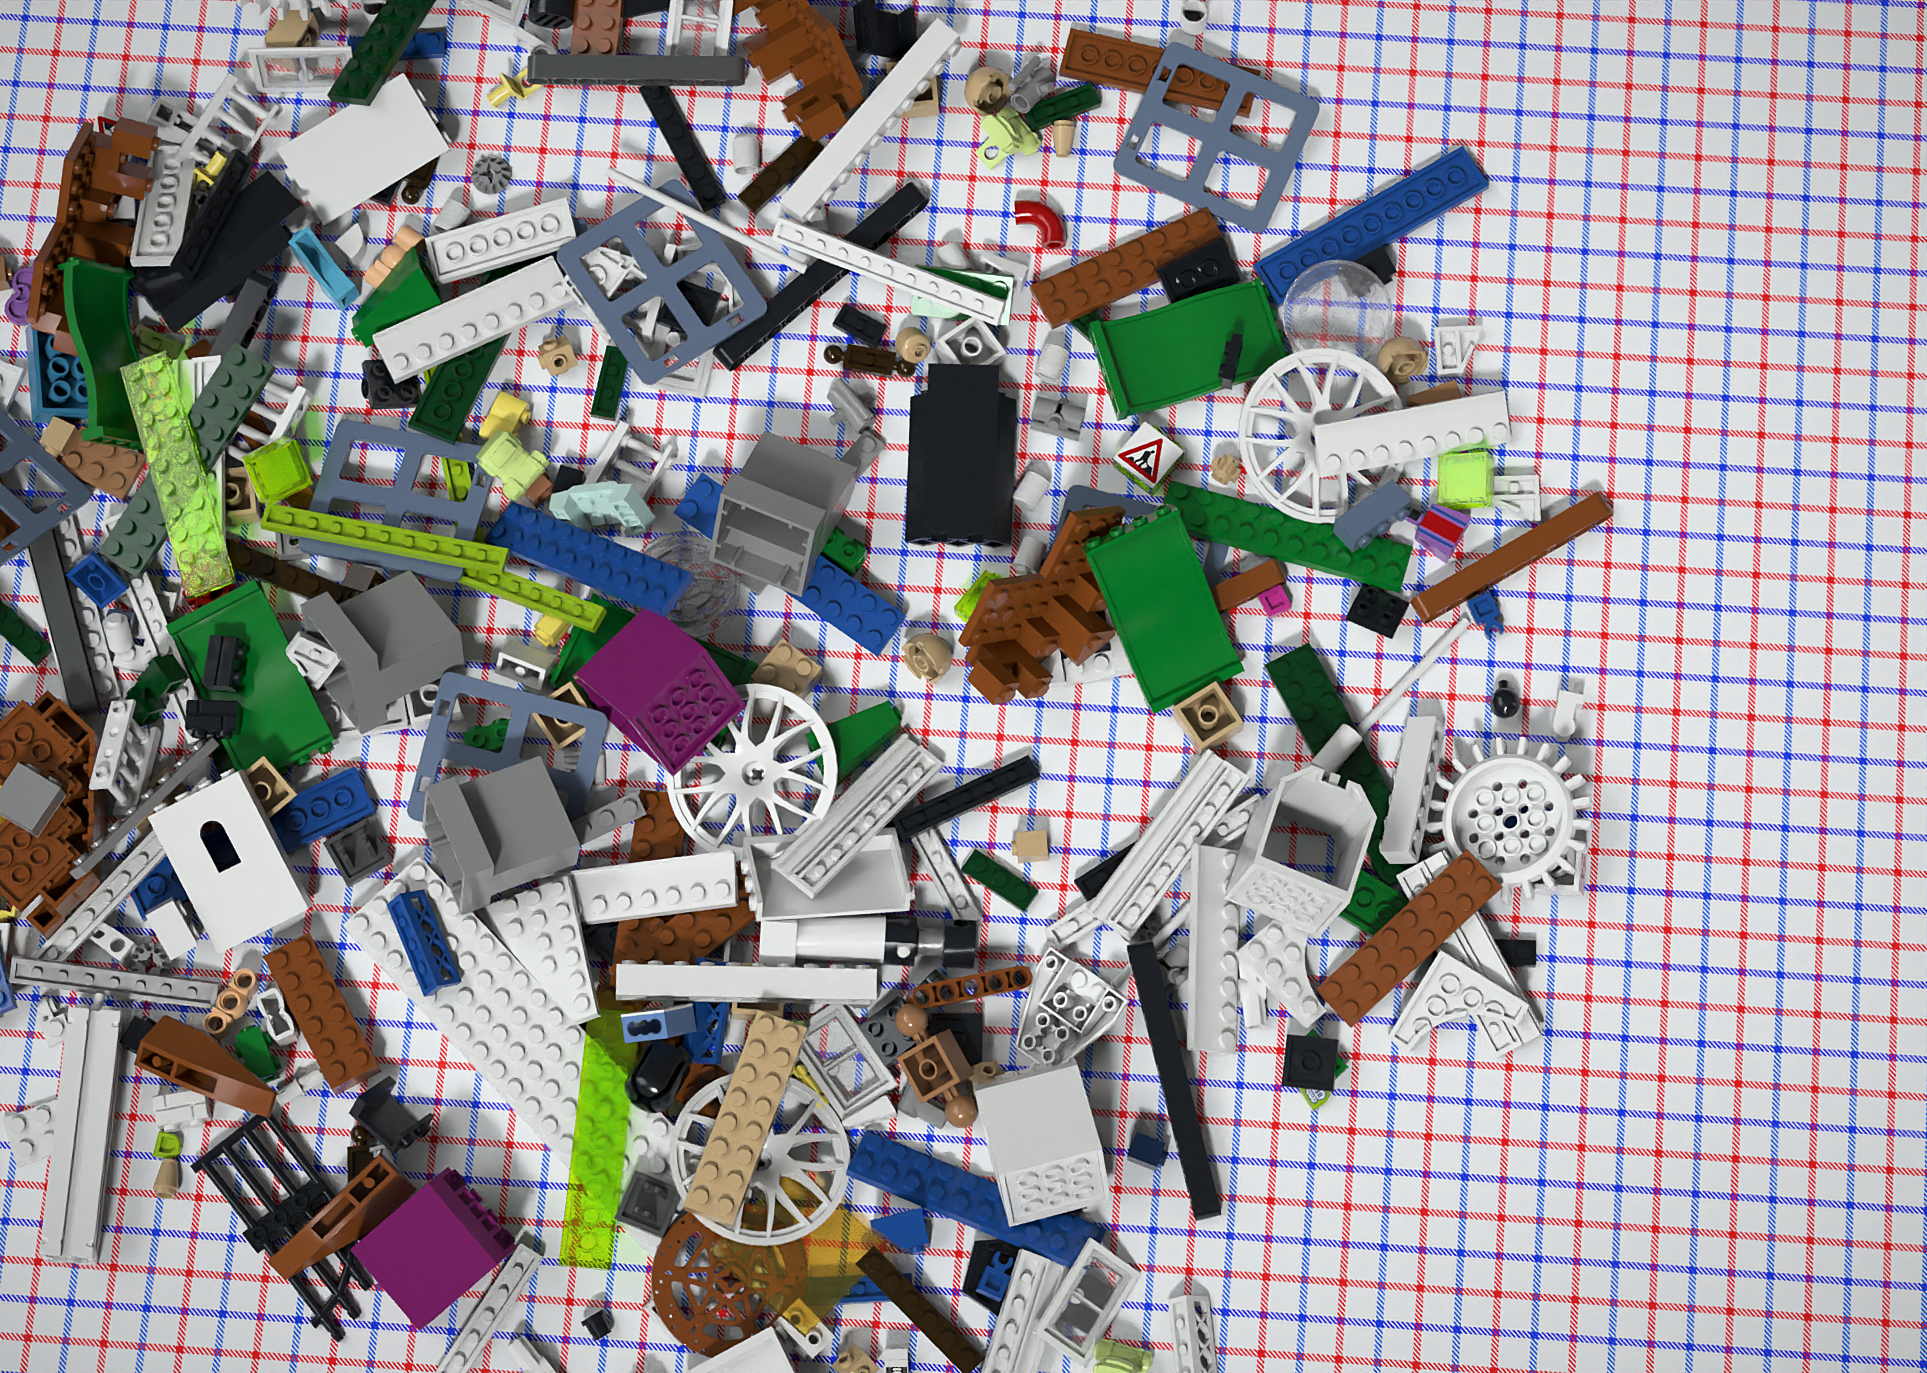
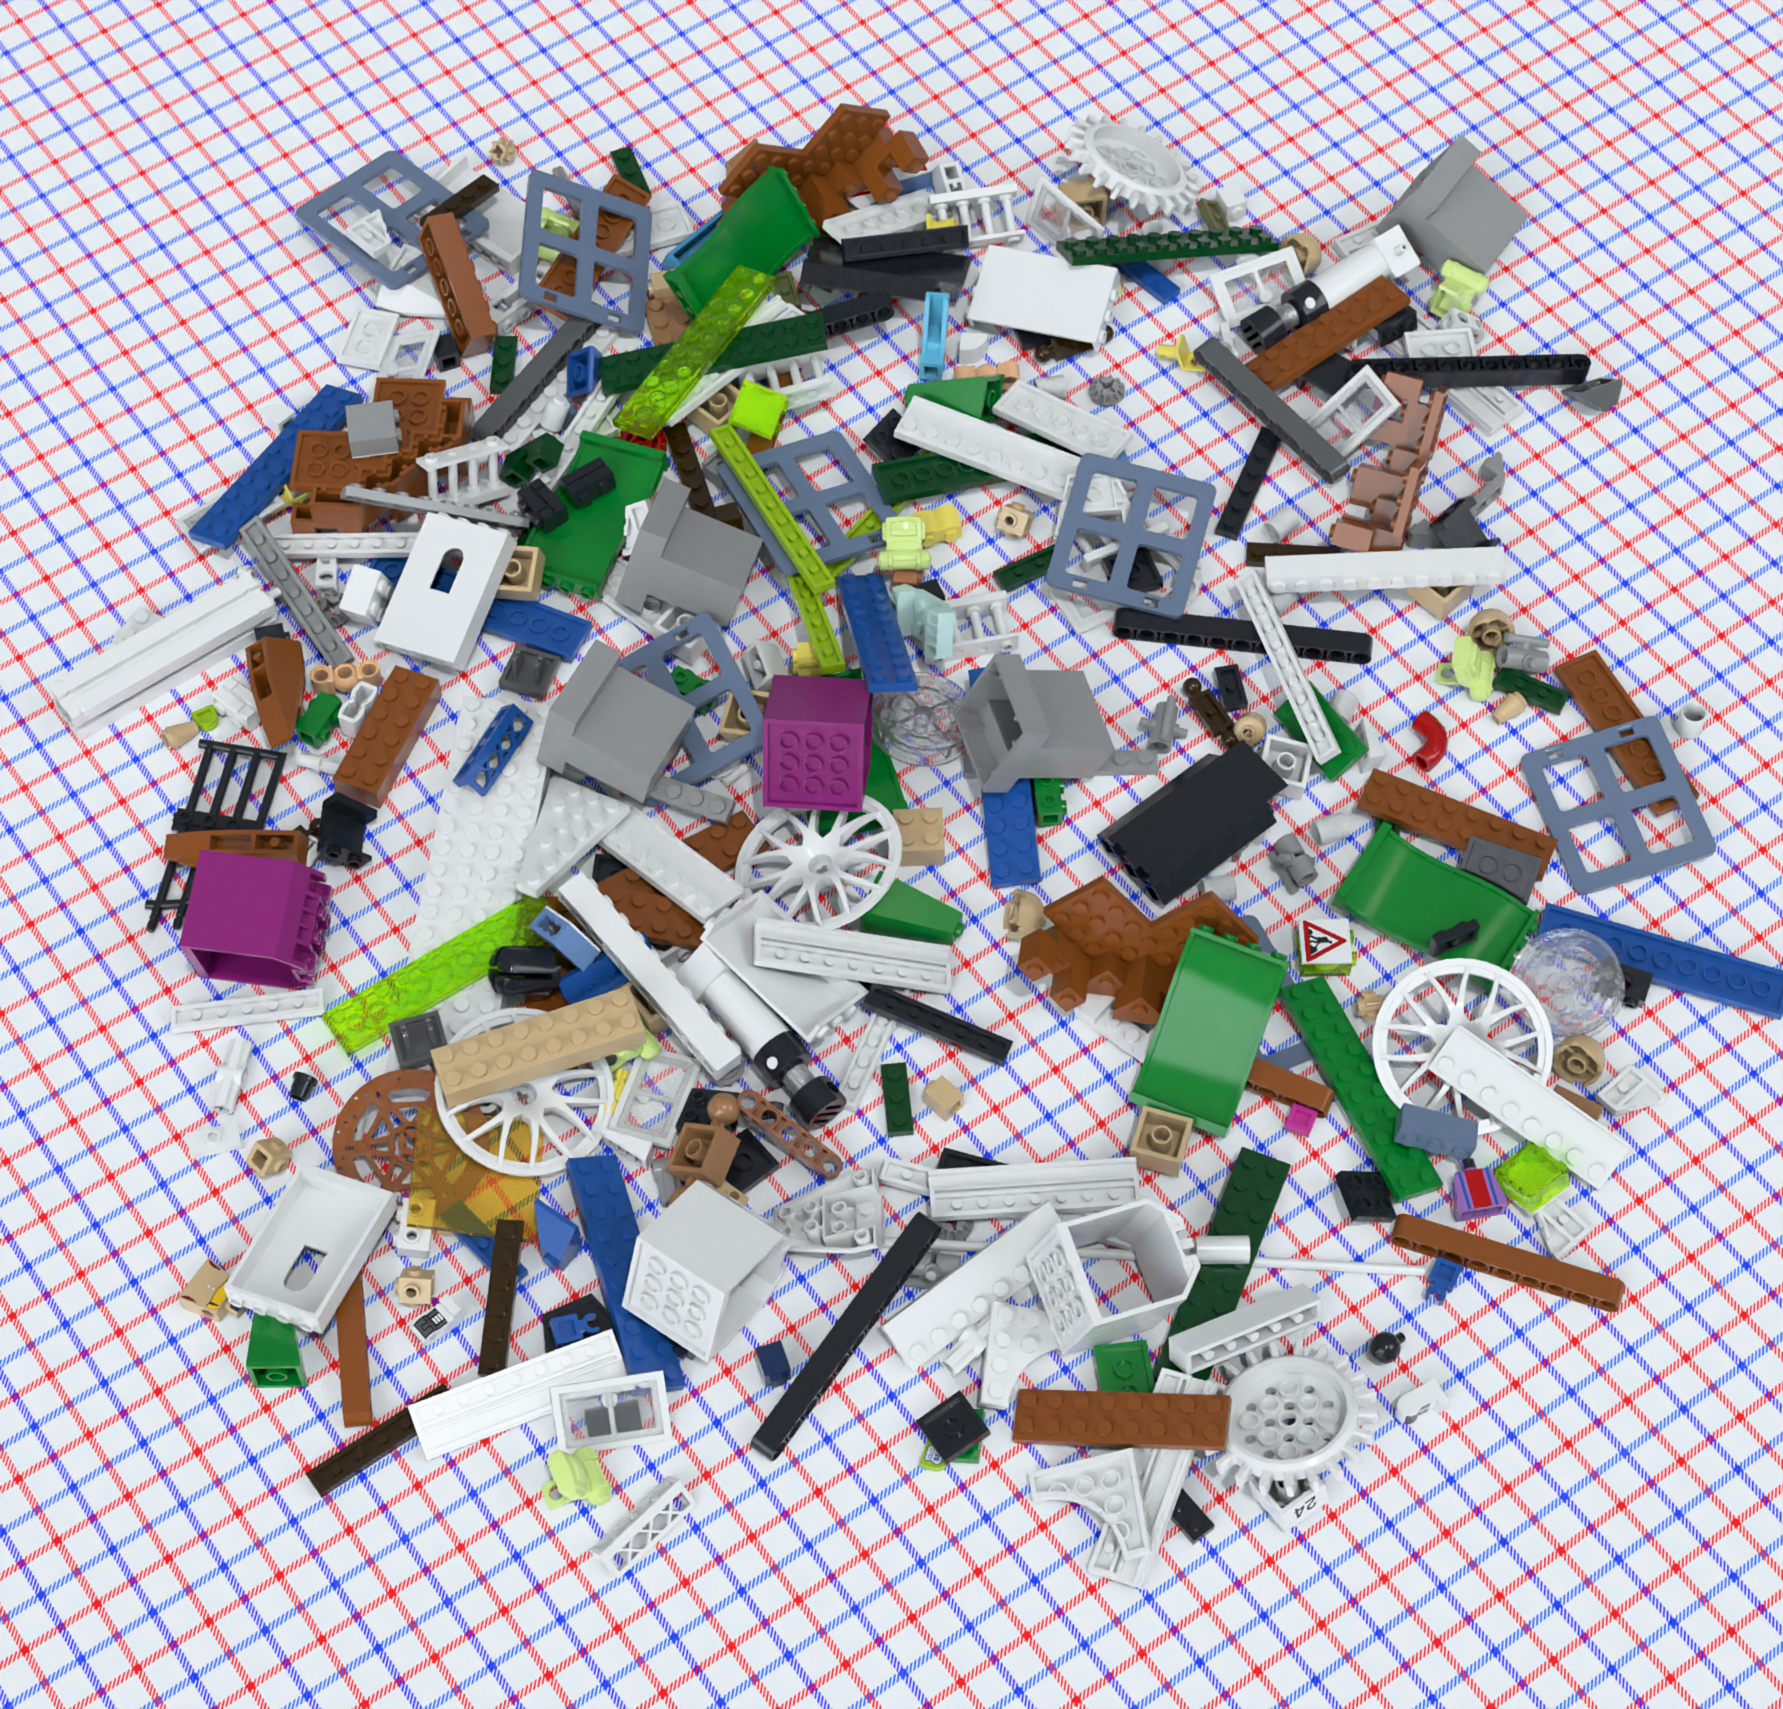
camera: 45 degrees right, 15 degrees down
white piece [605,167,808,274] -> none

